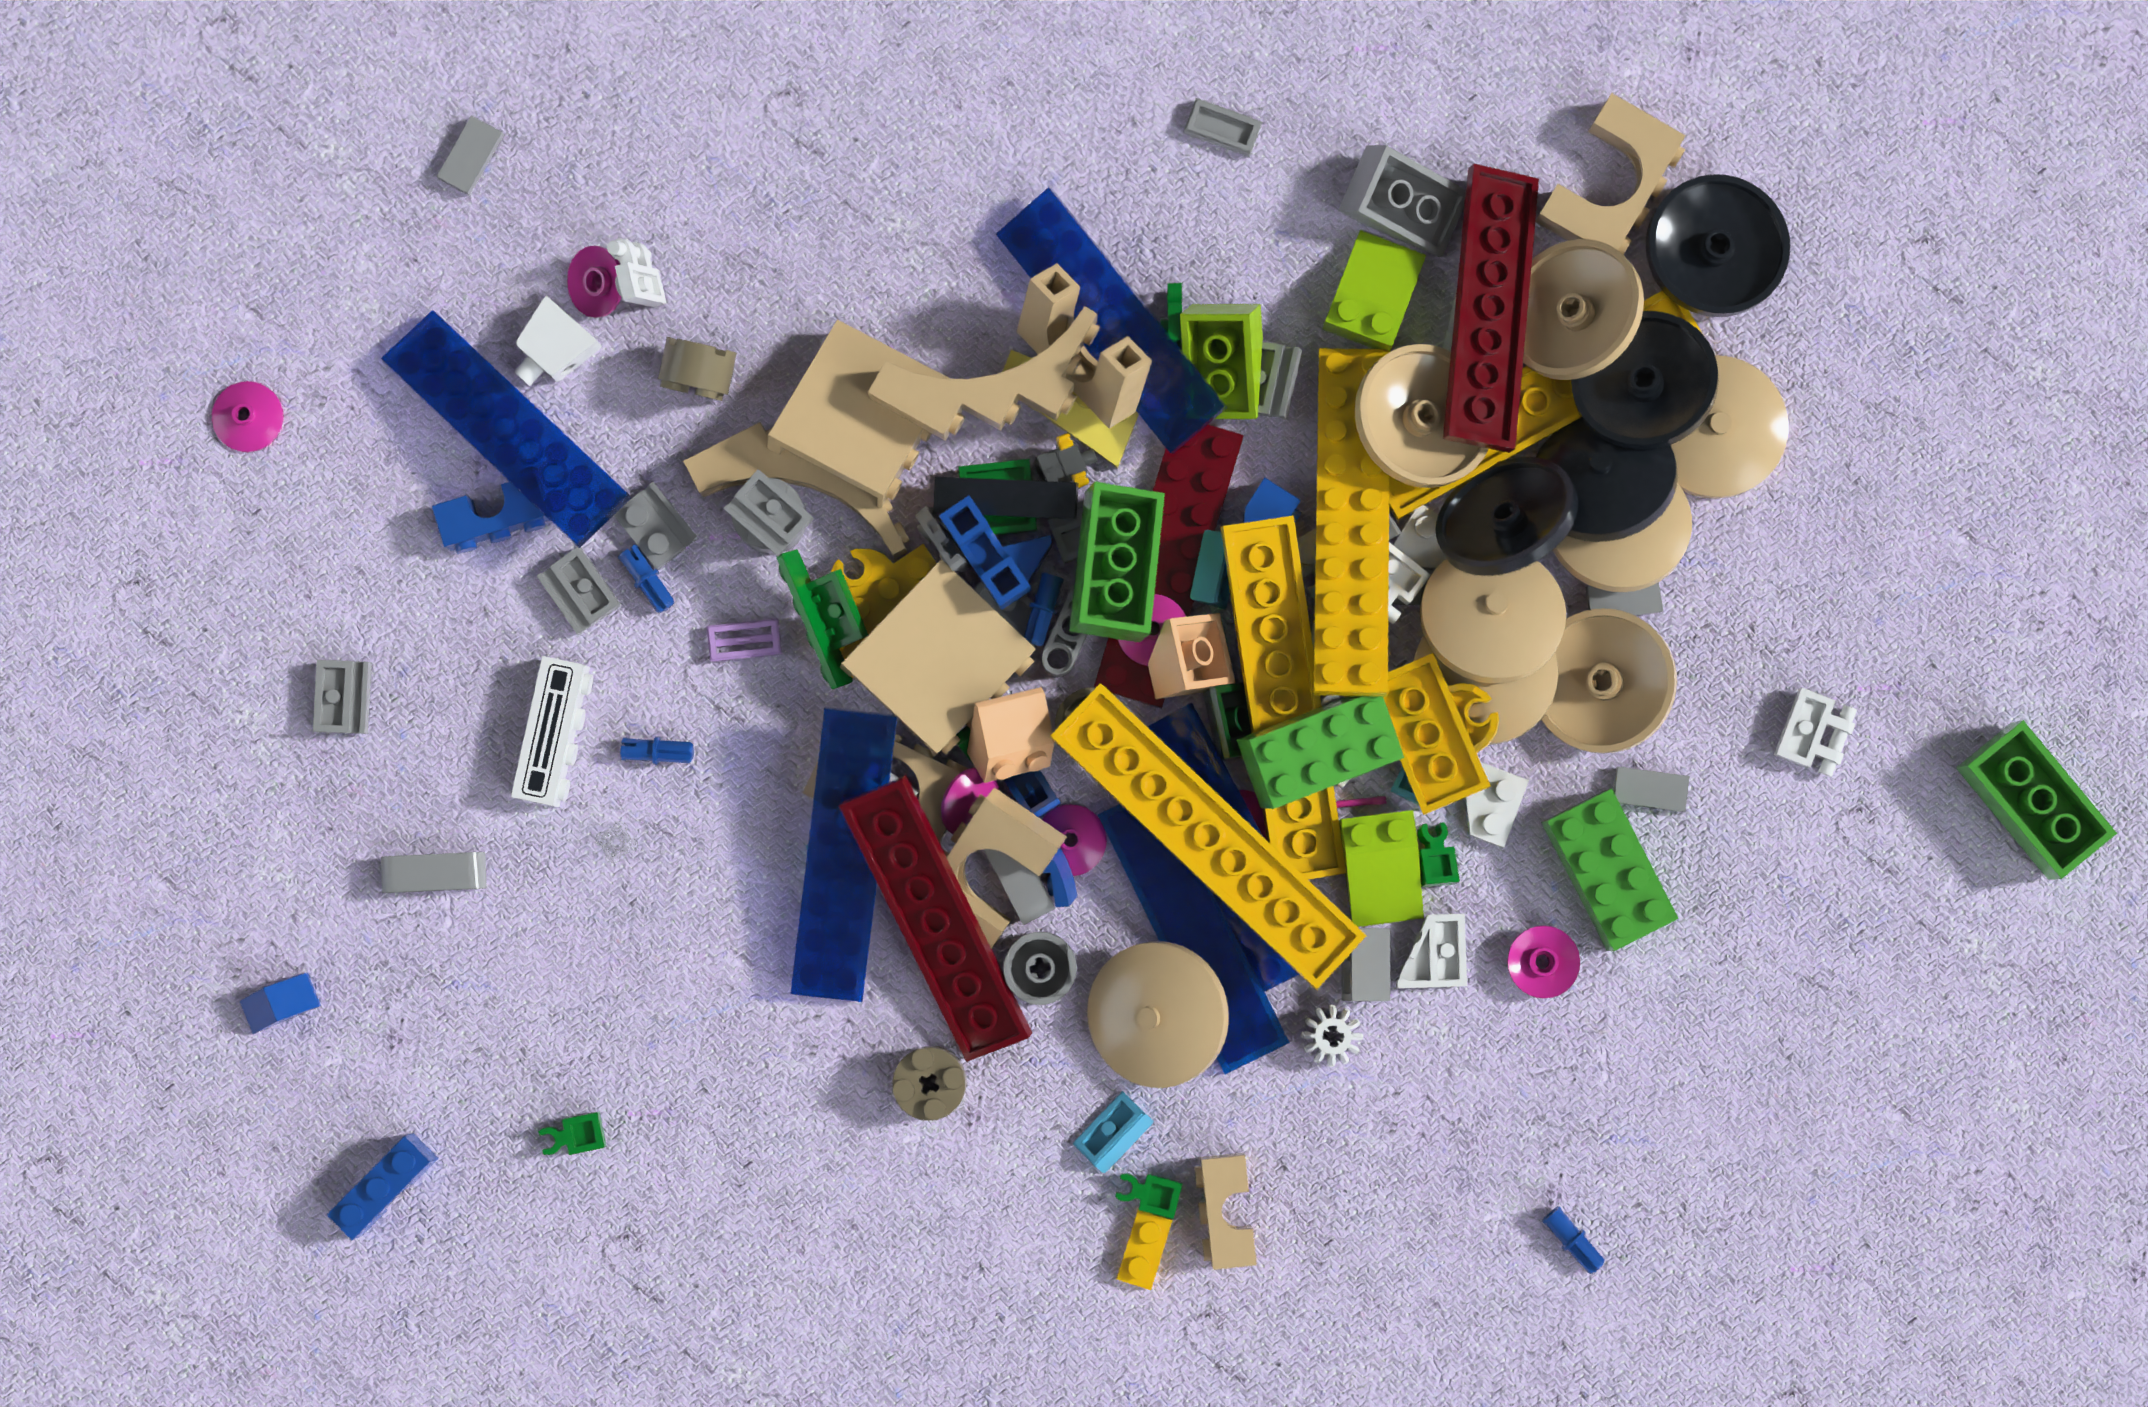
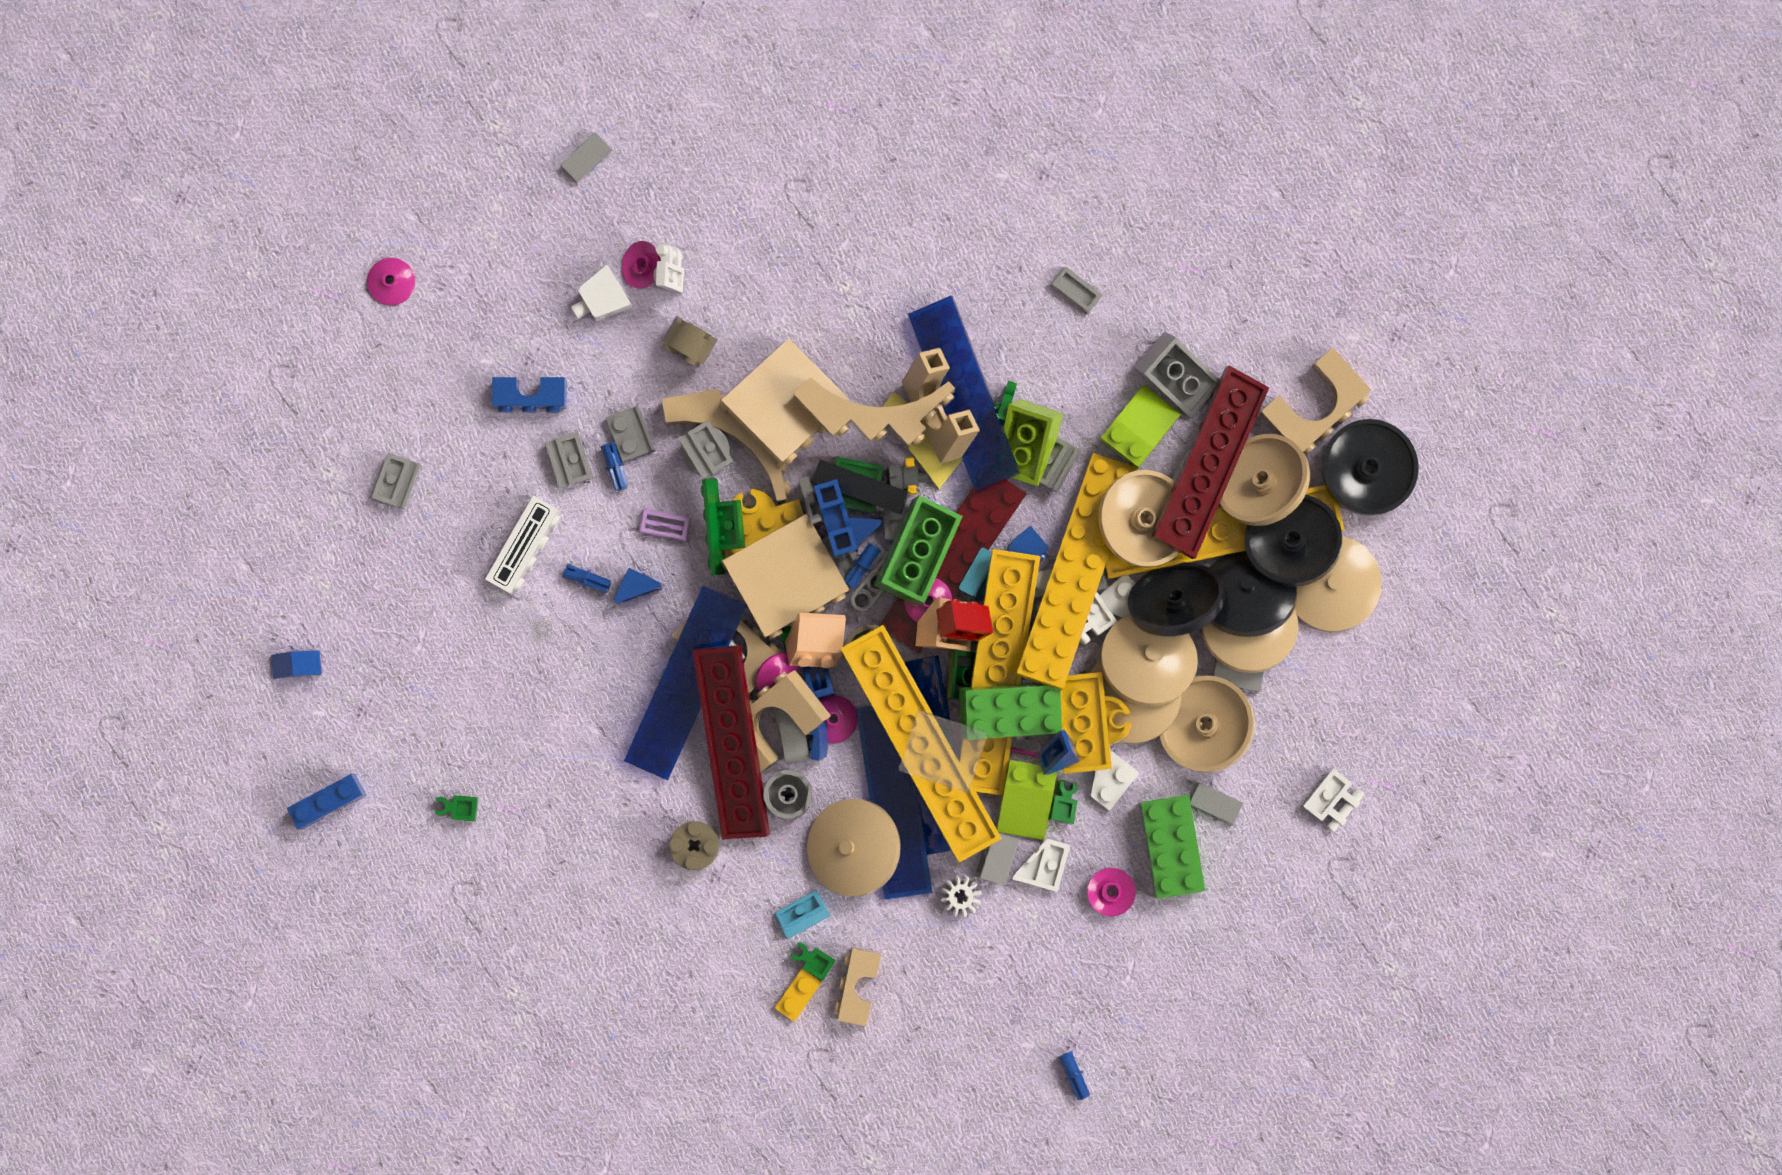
camera: 15 degrees right, 0 degrees up
clear blue plate [381,310,631,548] -> none
light grey beam [381,852,487,893] -> none
bright green brick [1956,720,2117,880] -> none
none -> blue slope [614,568,663,604]
none -> clear piece [899,710,988,793]
none -> red brick [936,599,993,641]
none -> blue slope [1037,730,1080,775]

